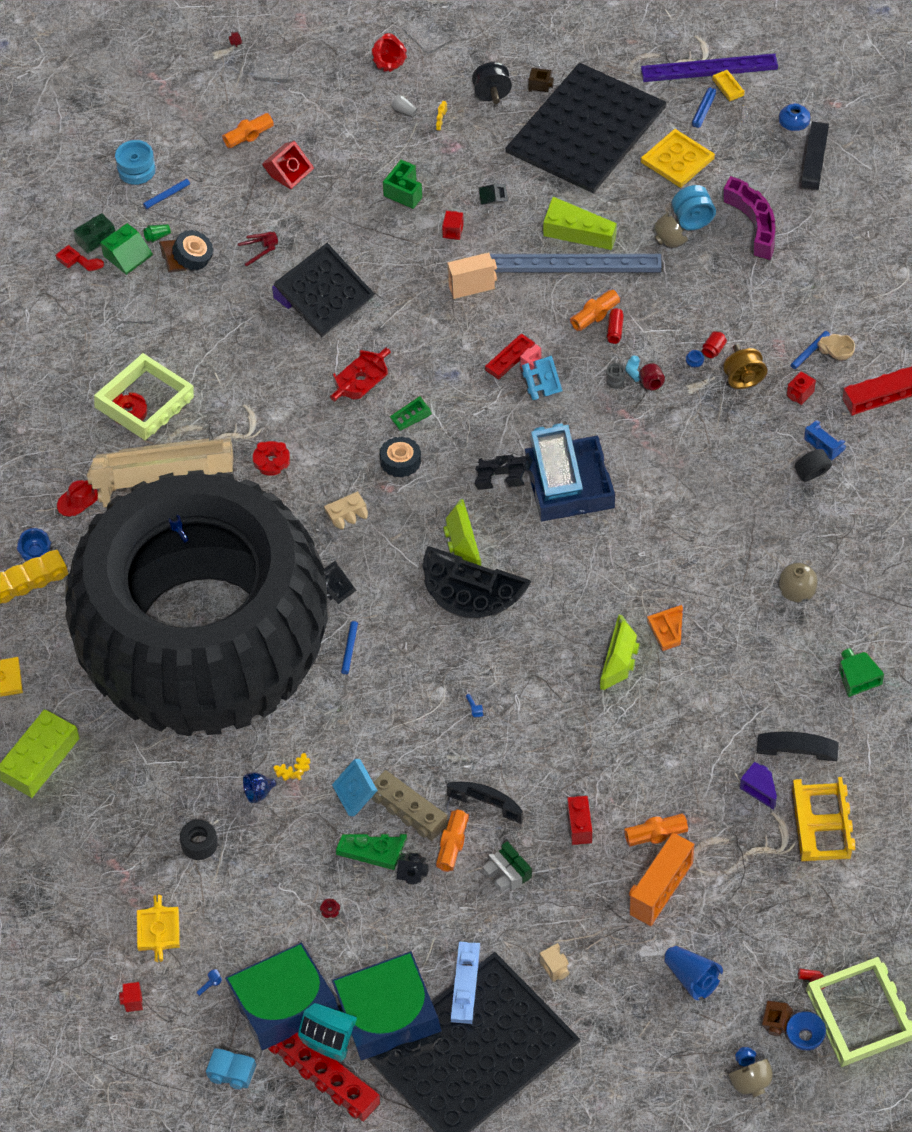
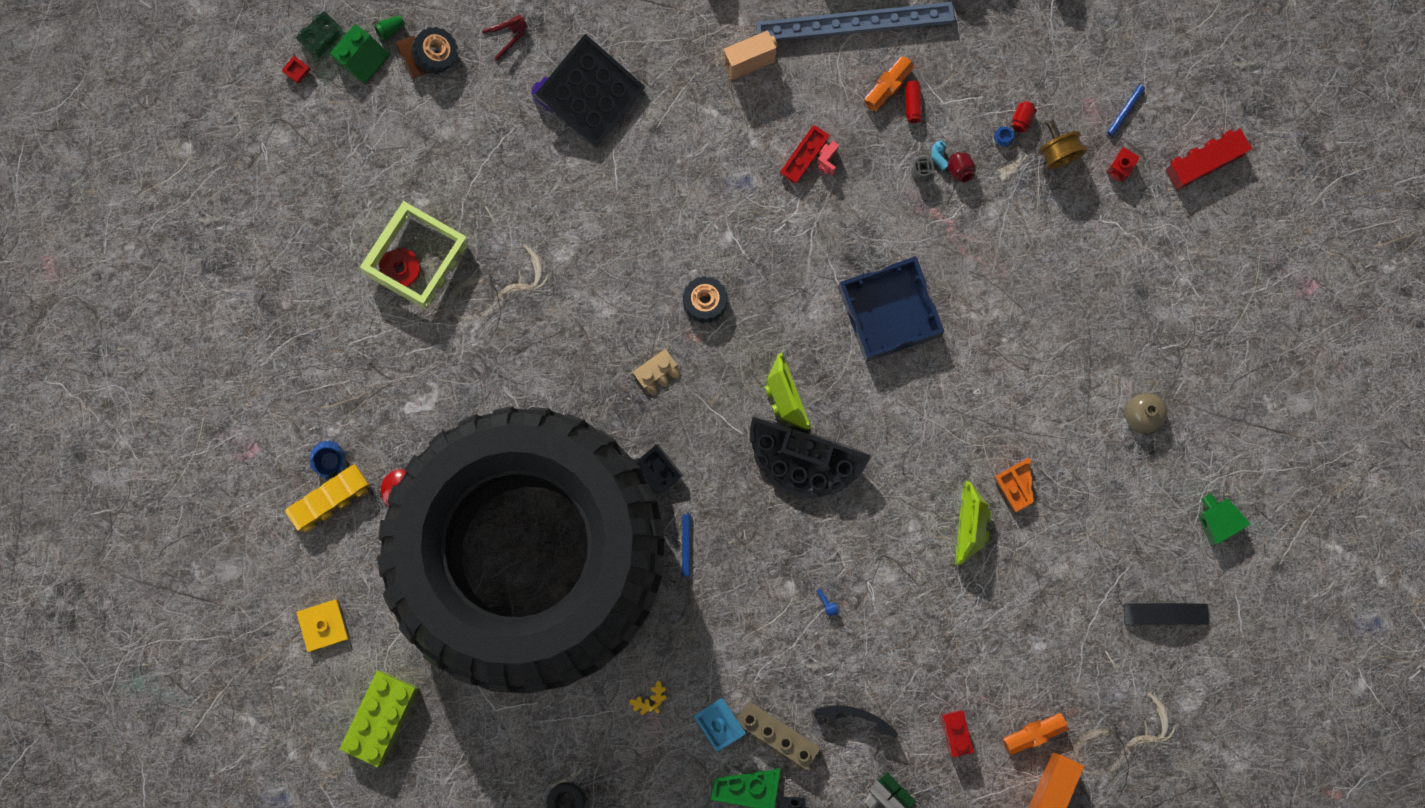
camera: 10 degrees left, 25 degrees up
red piece [57,480,98,517] -> none
red arm [77,255,104,271] -> none
tan door [87,438,233,507] -> none
clear blue hand [169,515,188,542] -> none
clear blue helmet [243,772,276,804] -> none
red plate [252,441,290,476] -> none
red plate [330,347,391,402] -> none
green slope [390,396,432,431] -> none
orange piece [436,810,469,872] -> none
black piece [474,453,533,490] -> none
dark azure plate [521,356,563,400] -> none
window [530,423,583,501] -> none
dark purple slope [740,762,777,810] -> none
yellow window [792,777,855,861] -> none
black tyre [794,449,832,482] -> none
blue hinge [804,420,846,461] -> none
tan hair [817,334,855,360] -> none

